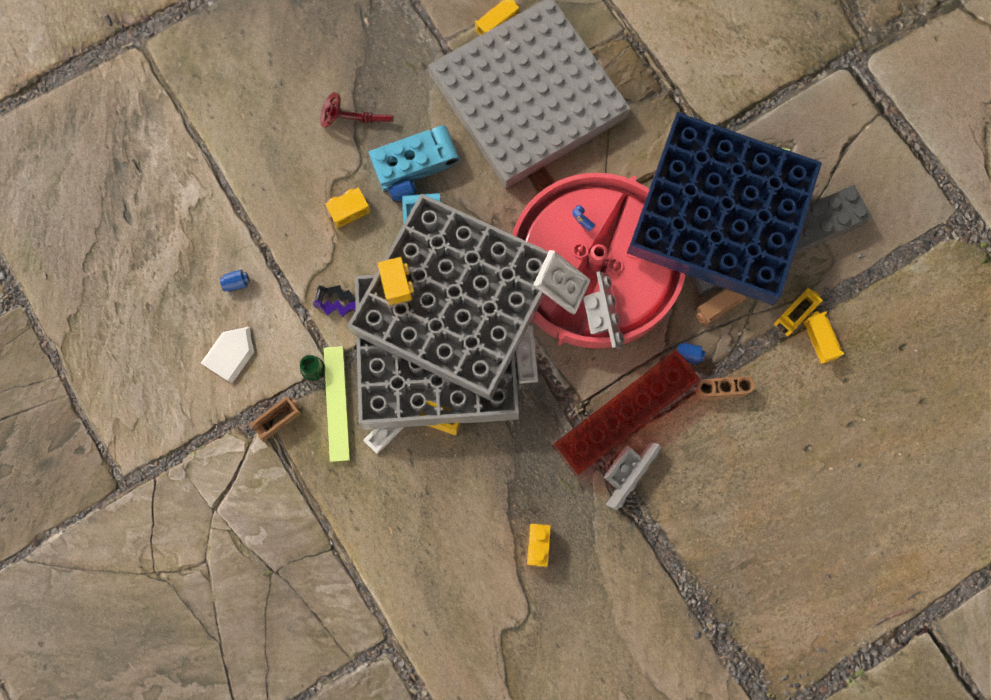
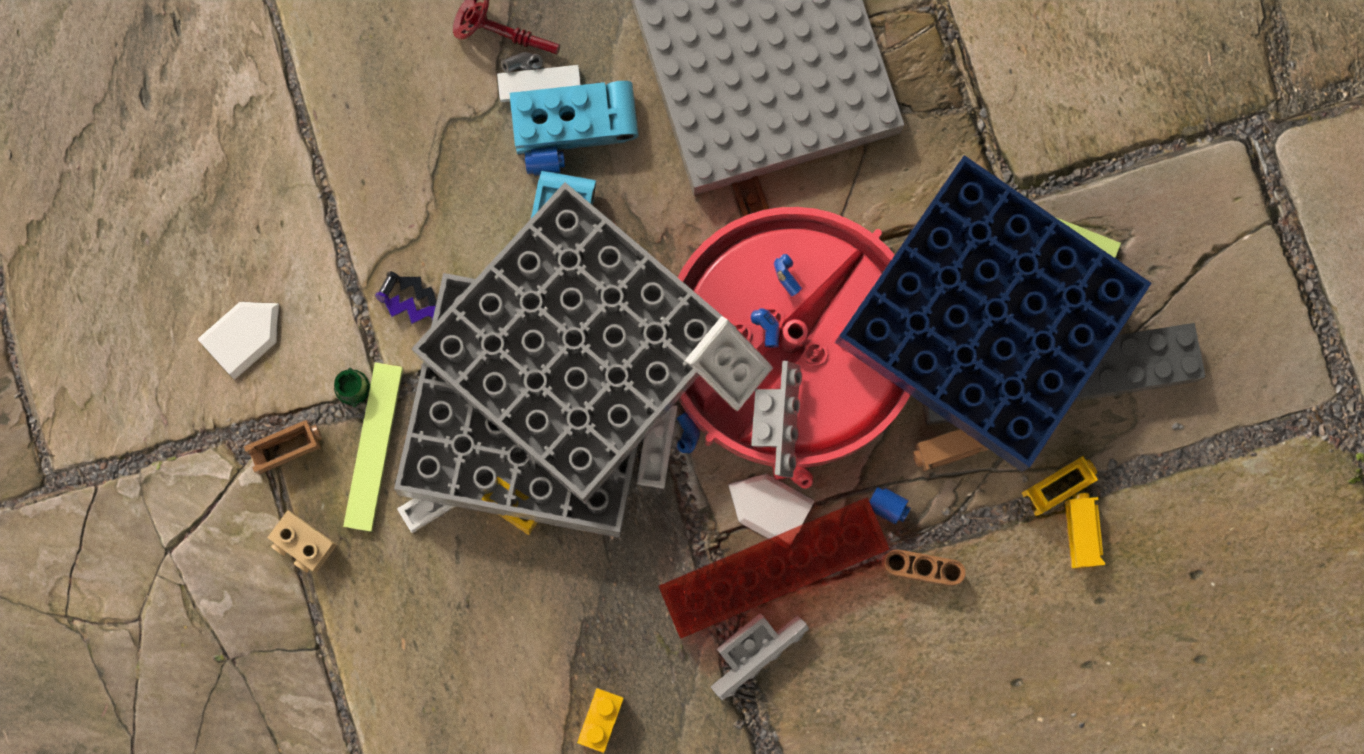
camera: 10 degrees right, 5 degrees up
blue brick [220,269,250,292] -> none
yellow brick [325,187,371,229] -> none
yellow brick [378,257,414,306] -> none
none -> tan brick [267,510,337,573]
none -> white tile [497,65,581,102]
none -> flat silver arm [501,52,543,73]
none -> blue arm [677,412,700,454]
none -> white tile [728,474,814,549]
none -> blue arm [750,308,779,348]
none -> coral arm [773,467,813,489]

